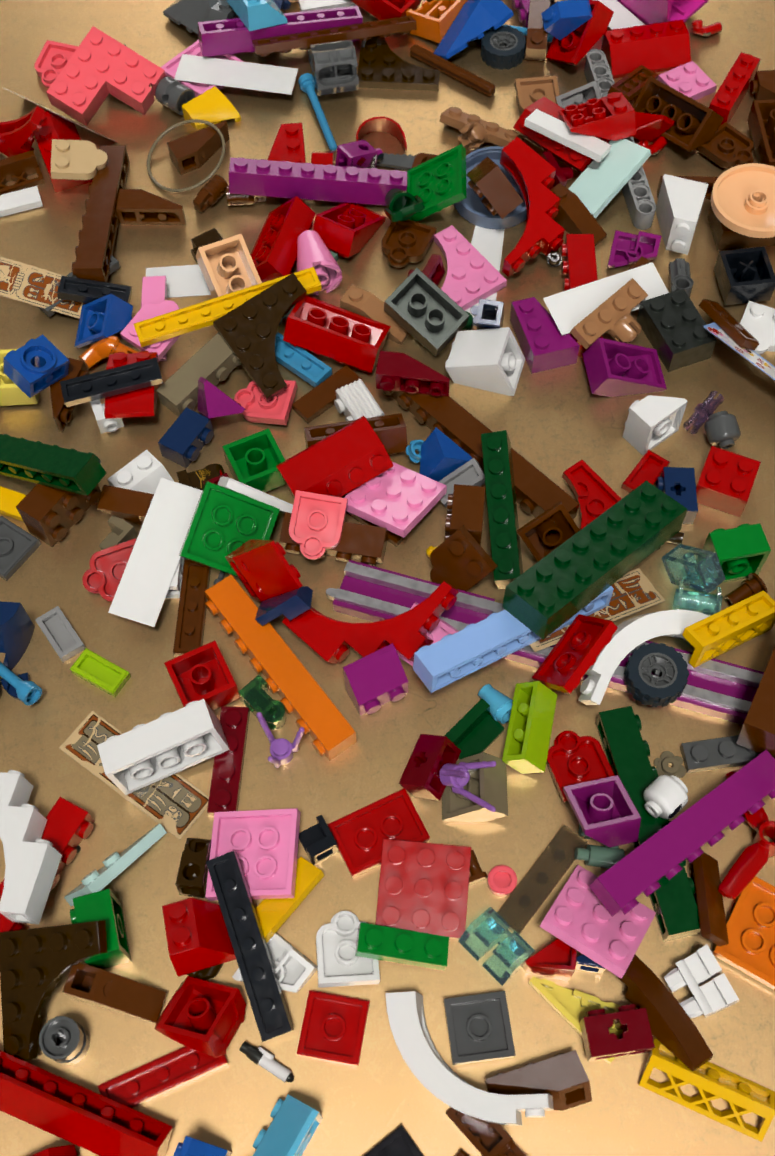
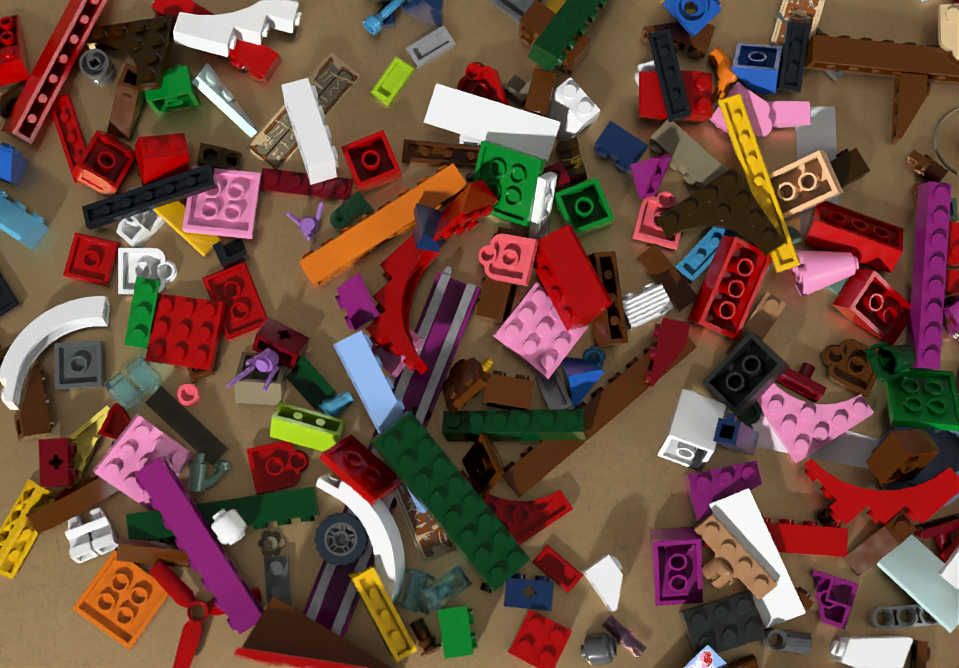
camera: 90 degrees right, 20 degrees up
white piece [239,1042,294,1082] -> none
magenta slope [563,775,641,848] -> none

